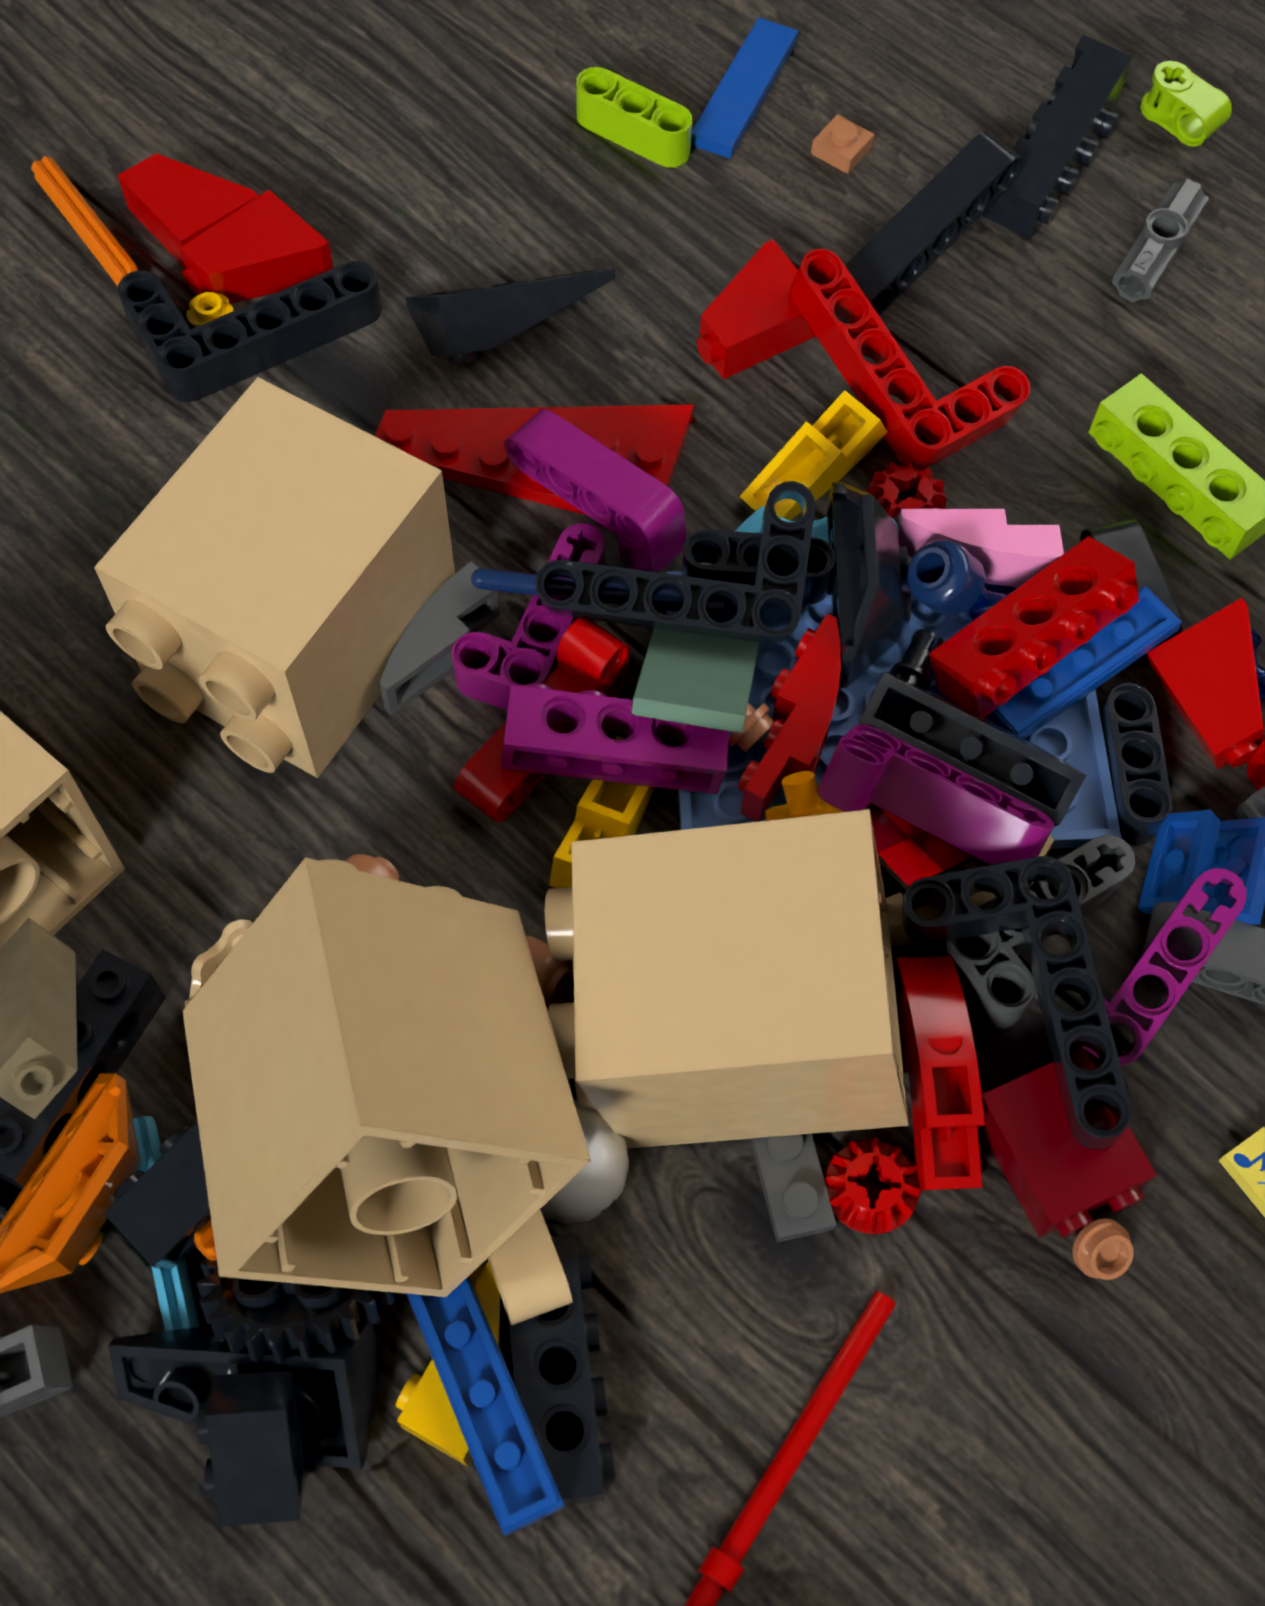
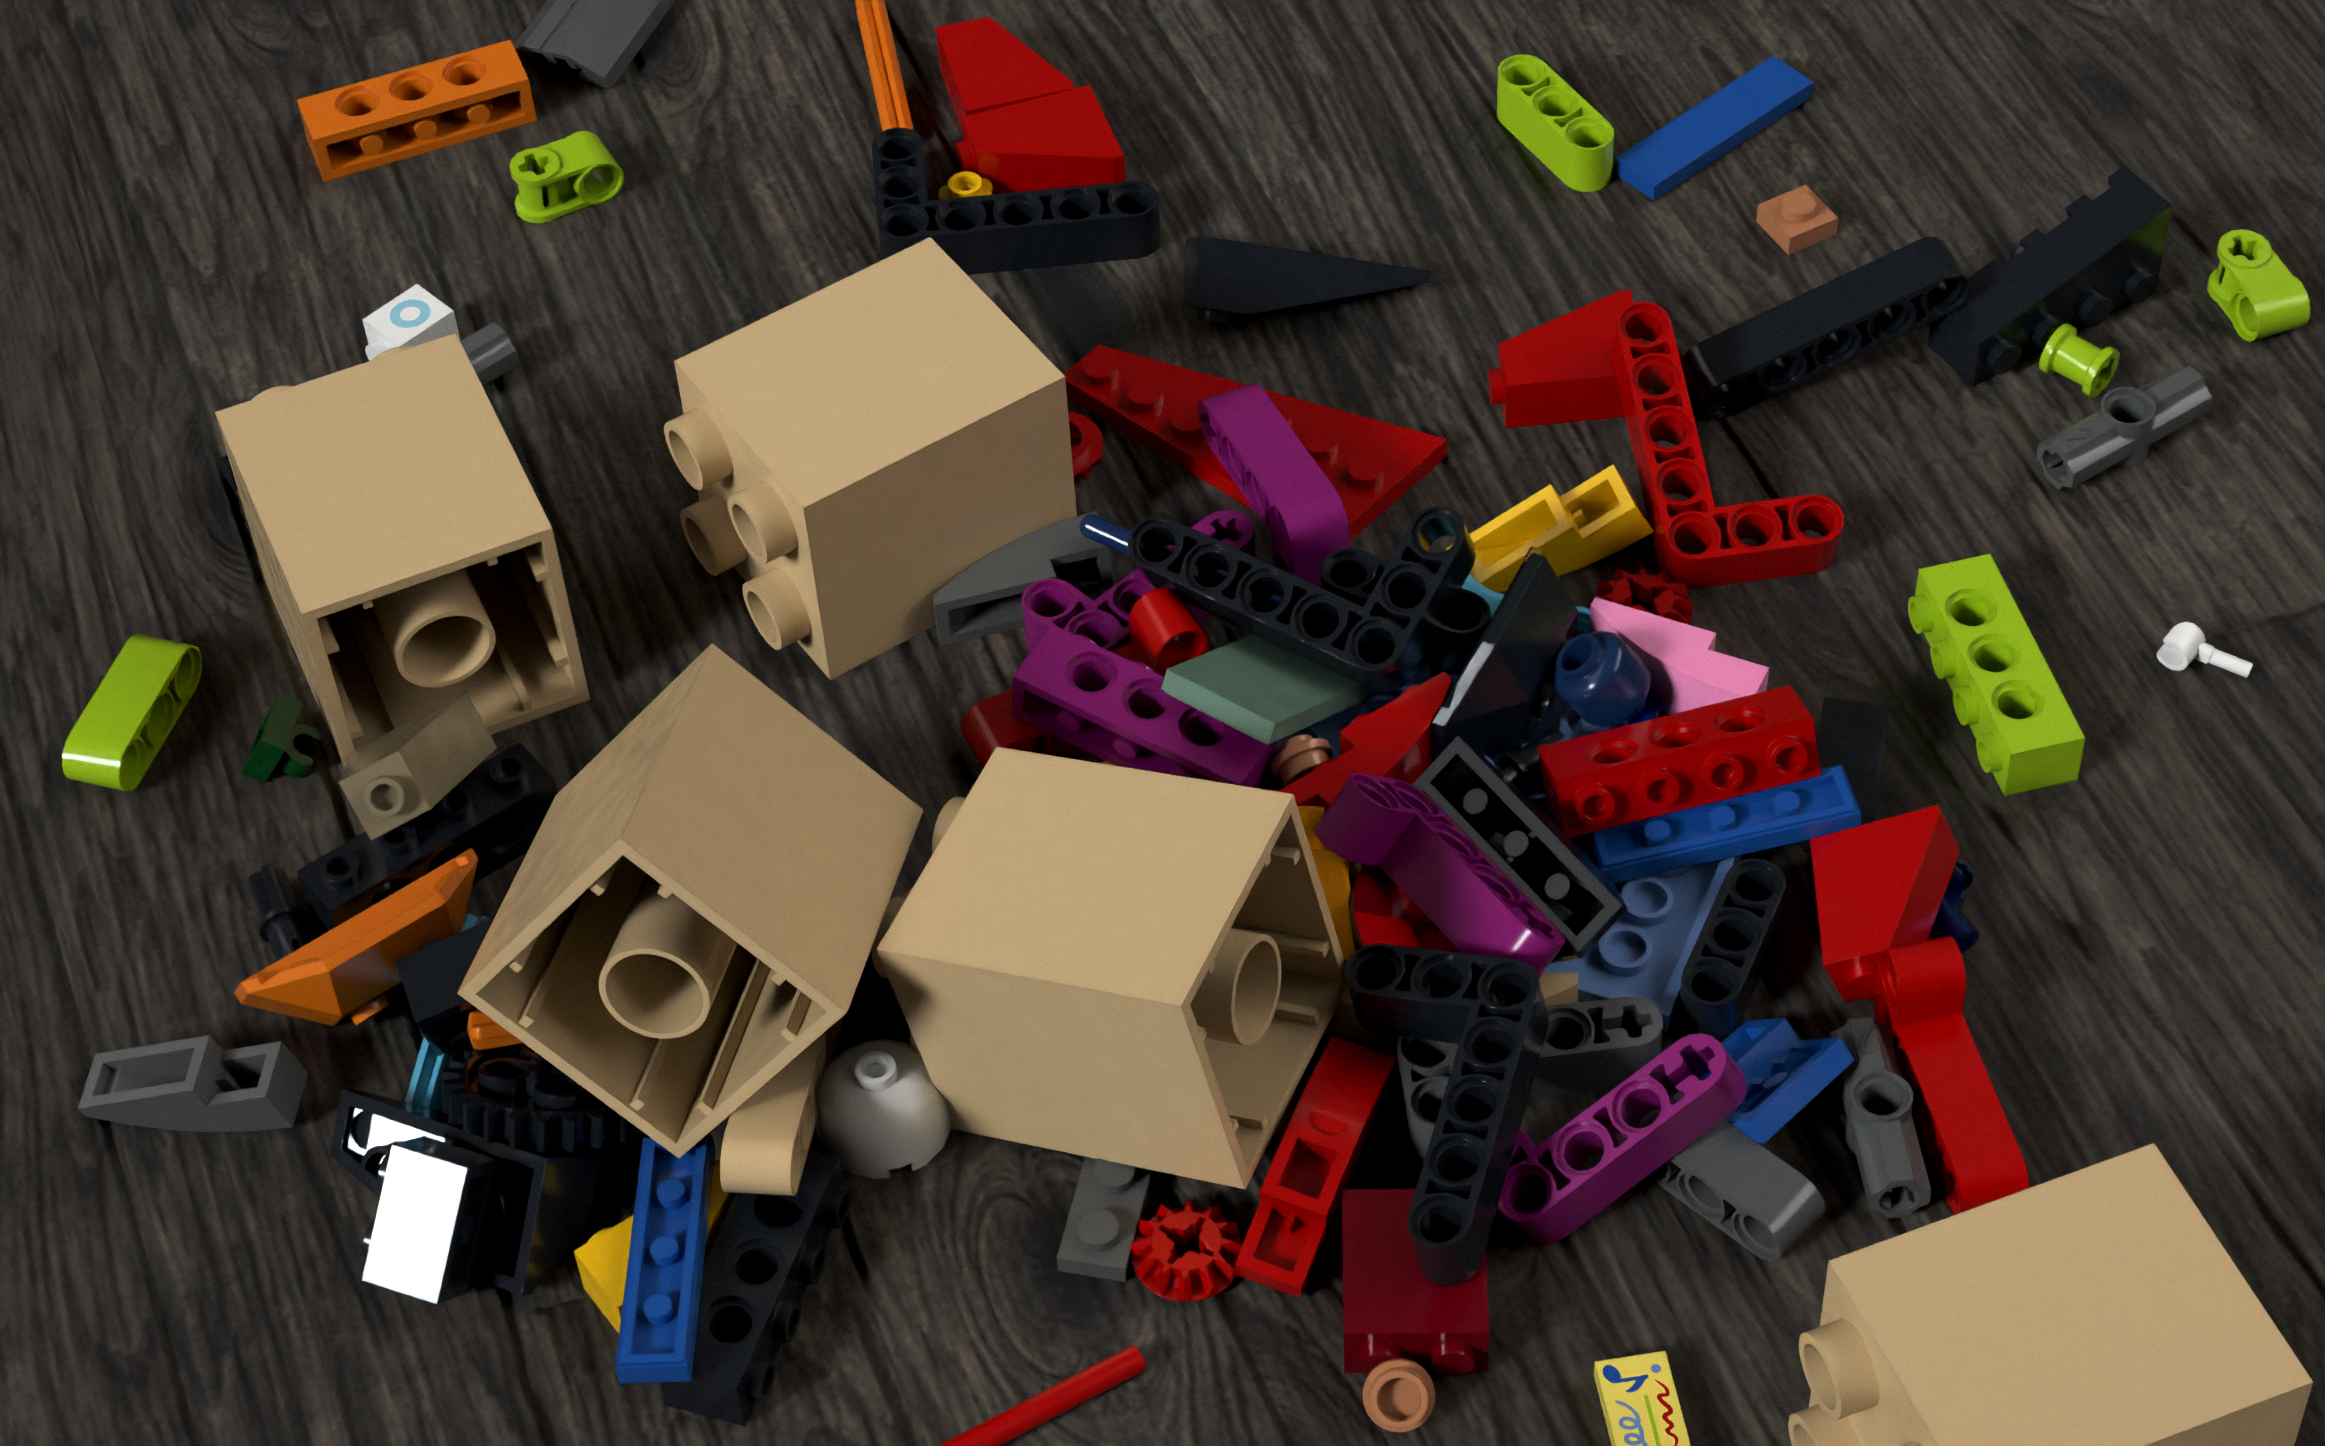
camera: 30 degrees right, 15 degrees down
none -> lime bush [2039,323,2120,398]

